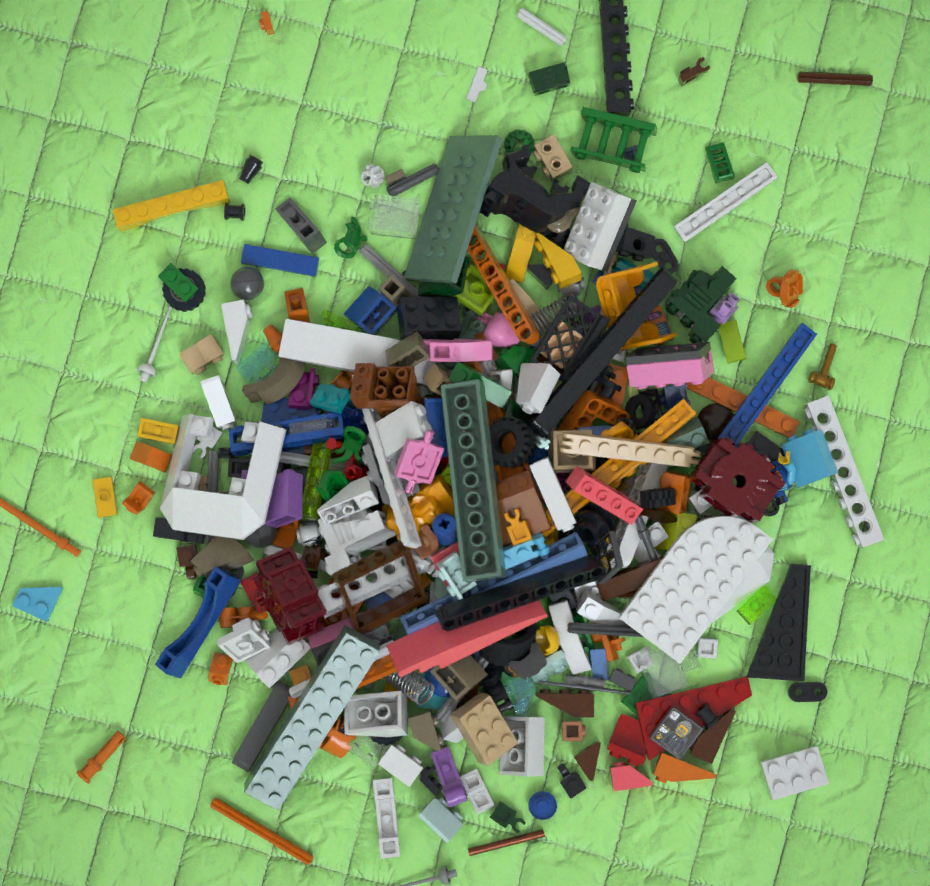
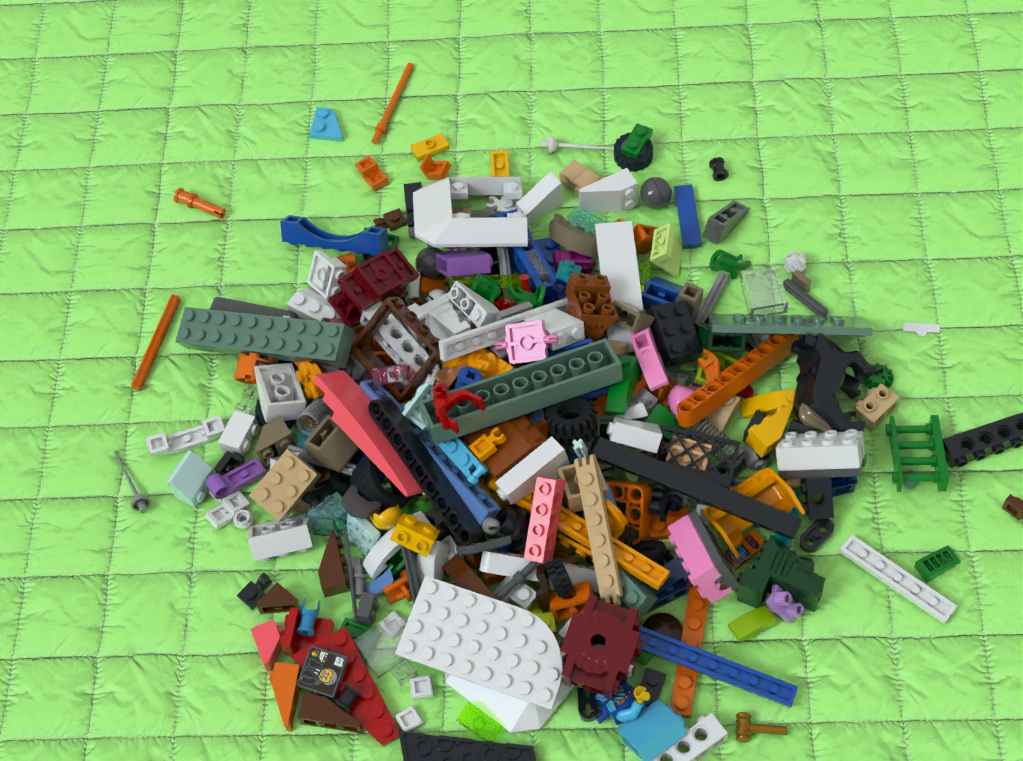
camera: 80 degrees right, 25 degrees down
yellow arch [112,180,230,232] -> none
orange slope [130,441,172,473] -> none
dark tan slope [191,536,254,579] -> none
orange bracket [209,652,233,685] -> none
black cone [239,155,263,184] -> none
orange plate [259,11,275,35] -> none
copper bar [468,829,545,856] -> none
dark green plate [489,801,526,833] -> none
white axle [517,8,567,46] -> none
piece [528,62,570,96] -> none
blue plate [528,791,557,820] -> none
nougat brick [562,721,586,741] -> none
orange tile [766,269,804,308] -> none
none -> white plate [233,510,253,529]
none -> light orange plate [296,360,325,399]
none -> dark azure piece [296,598,320,637]
none -> orange slope [355,155,389,191]
none -> clear pink leg [372,364,412,386]
none -> yellow bracket [390,513,440,557]
none -> white tile [395,705,424,733]
none -> red piece [432,384,486,434]
none -> light grey hinge [482,517,500,535]
none -> yellowish green bracket [650,223,682,277]
none -> orange piece [697,348,721,384]

